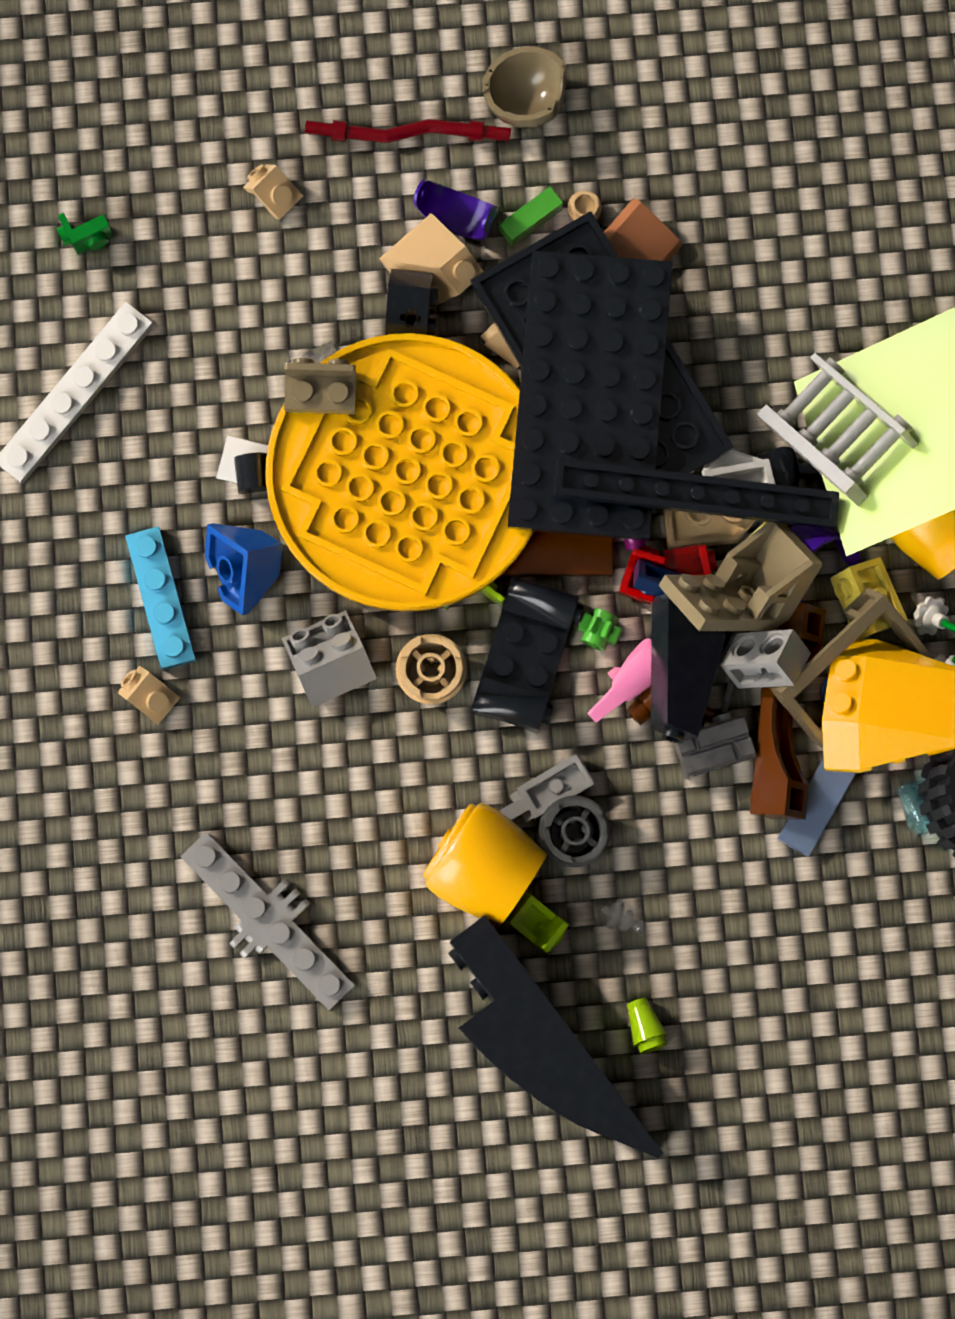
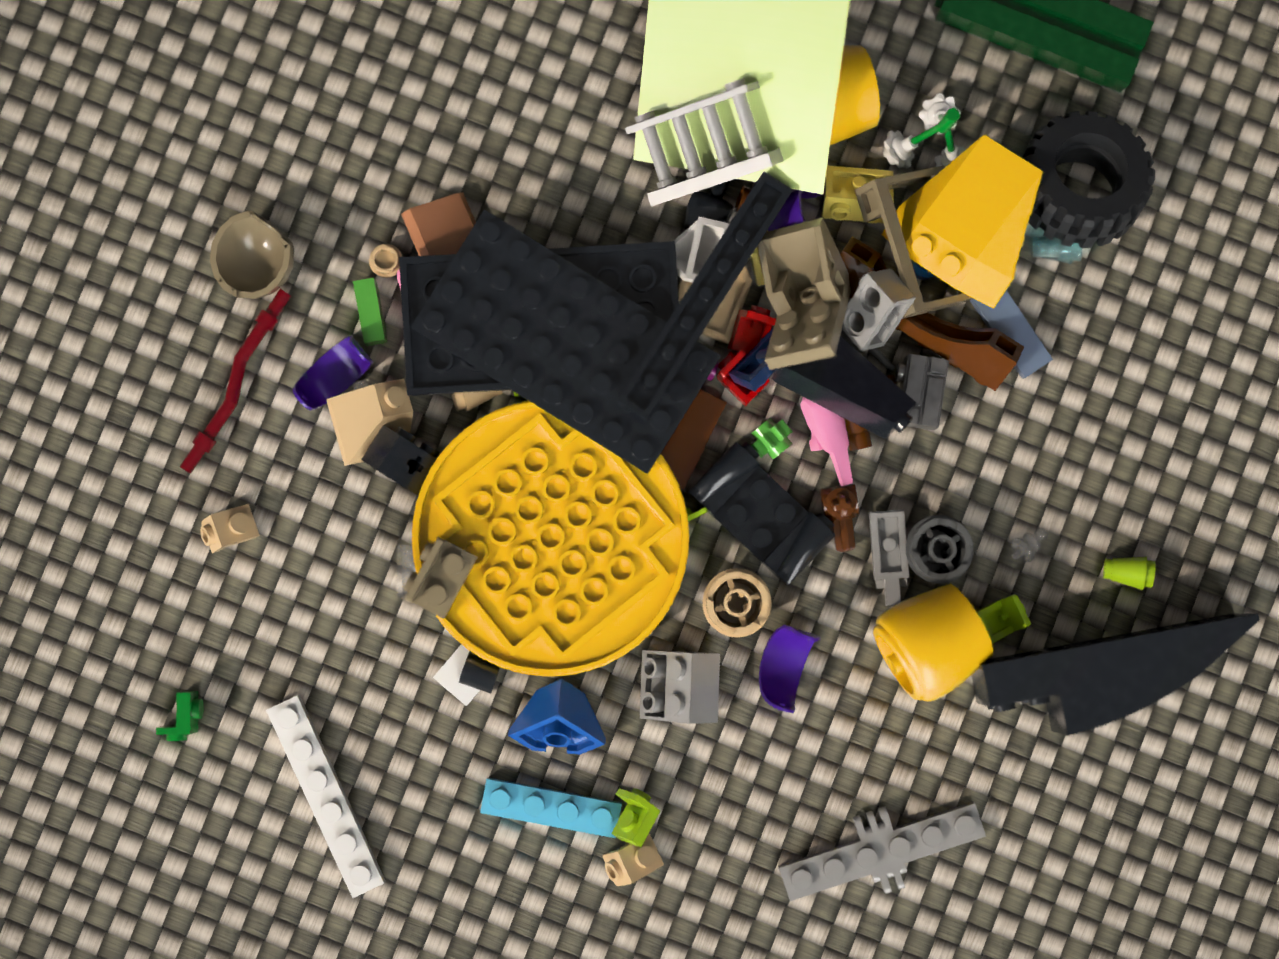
camera: 65 degrees left, 5 degrees up
none -> lime bracket [611,788,661,847]
none -> dark purple piece [759,625,821,713]
none -> reddish brown axle [821,484,859,552]

